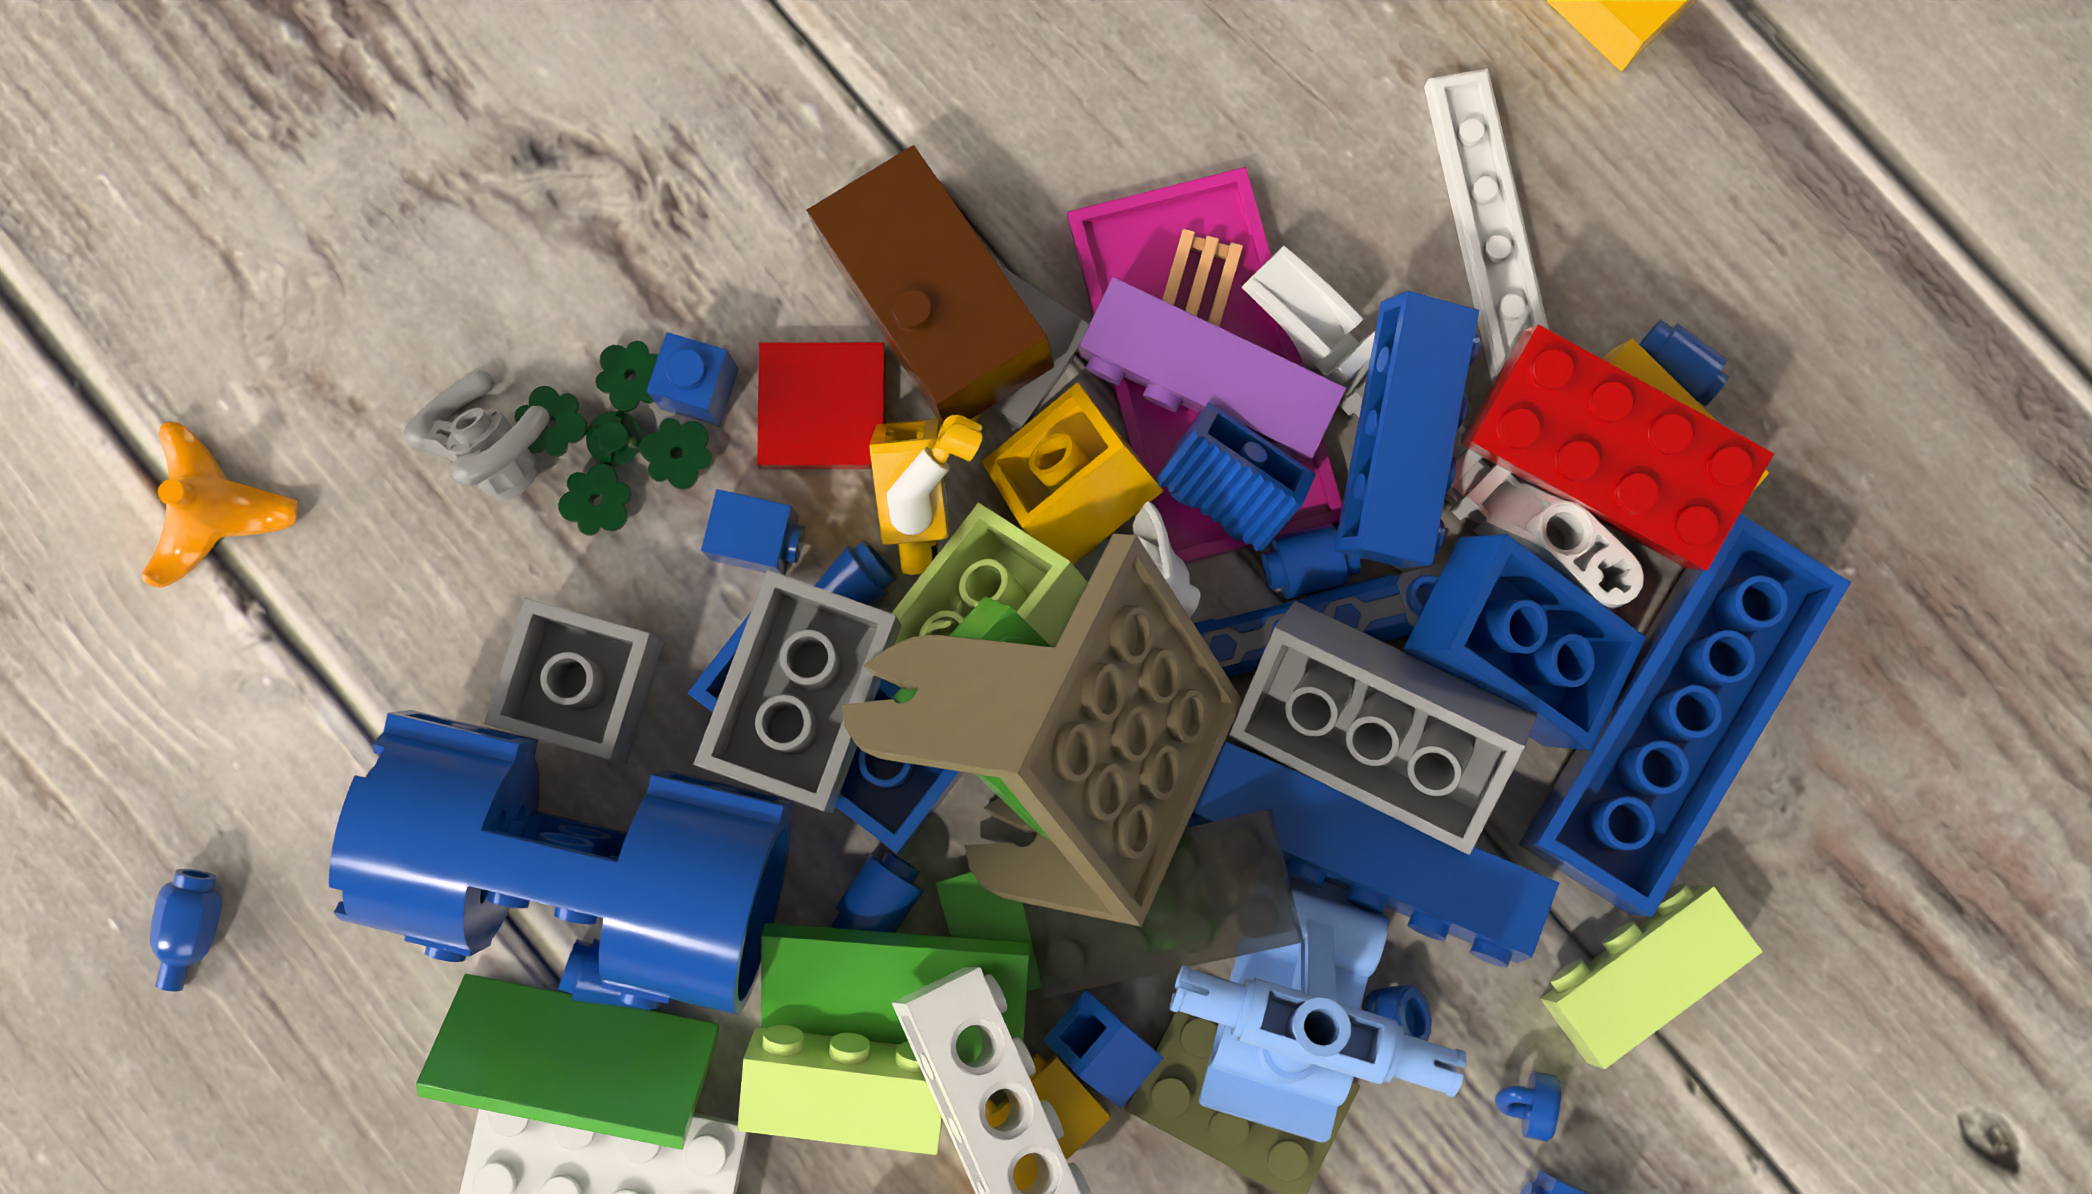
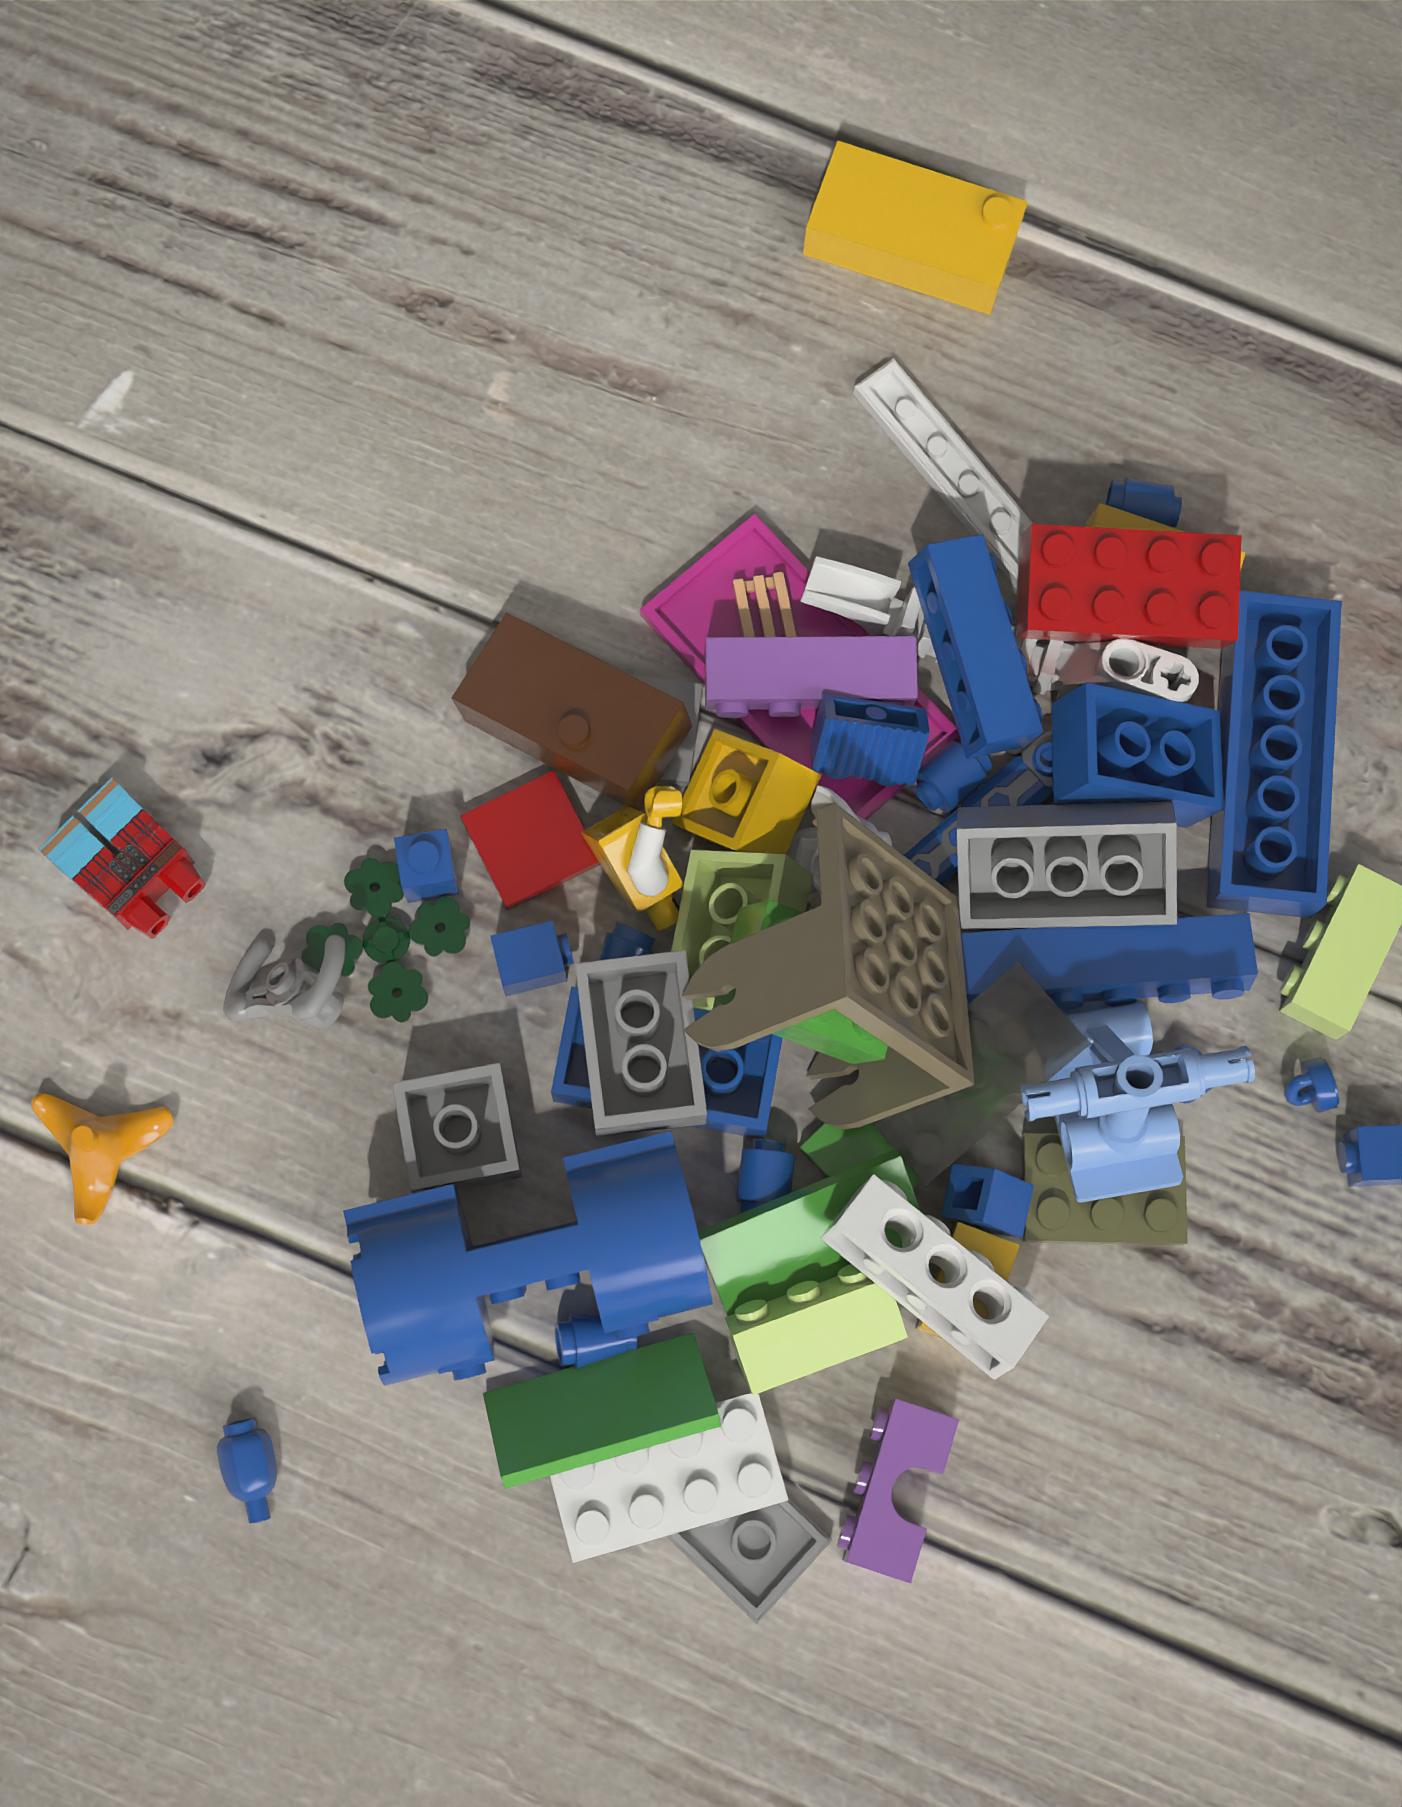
camera: 30 degrees left, 5 degrees down
none -> hips [38,777,206,939]

